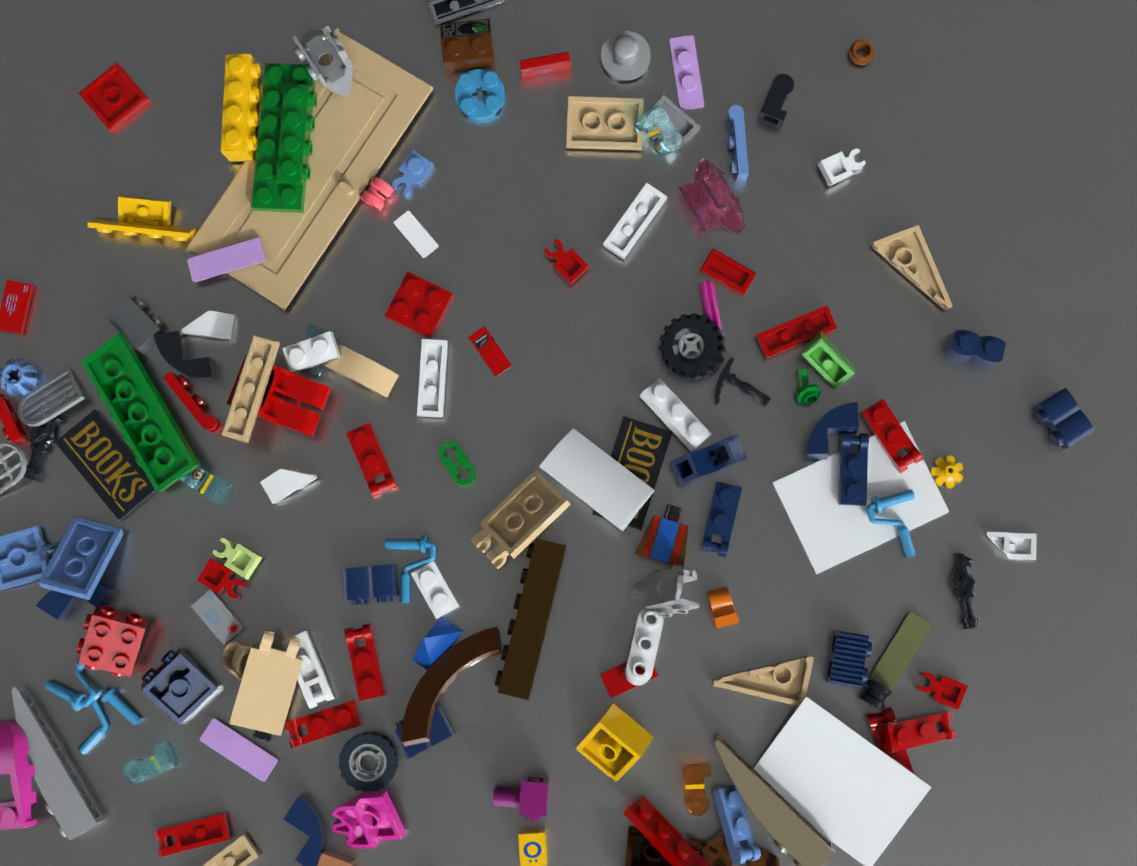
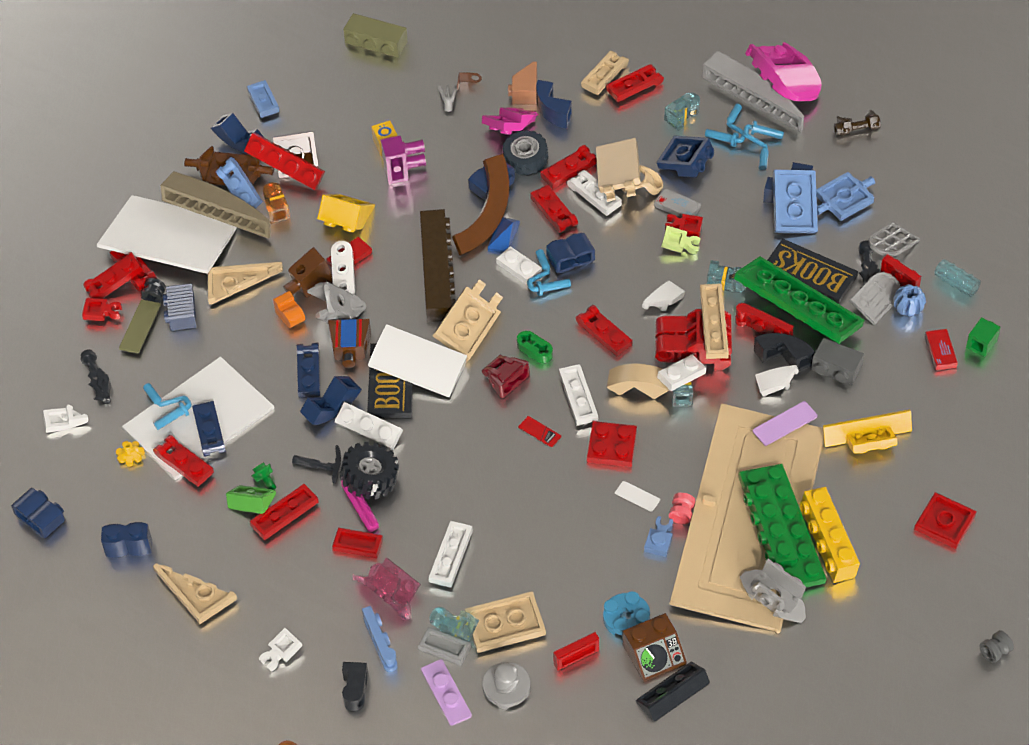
camera: 160 degrees right, 30 degrees down
brick [76,606,148,677] -> none
lavender piece [200,718,278,782] -> none
red plate [544,239,589,285] -> none
dark blue brick [806,402,859,460] -> none
none -> reddish brown torso [283,247,333,298]
none -> dark red piece [482,354,530,398]

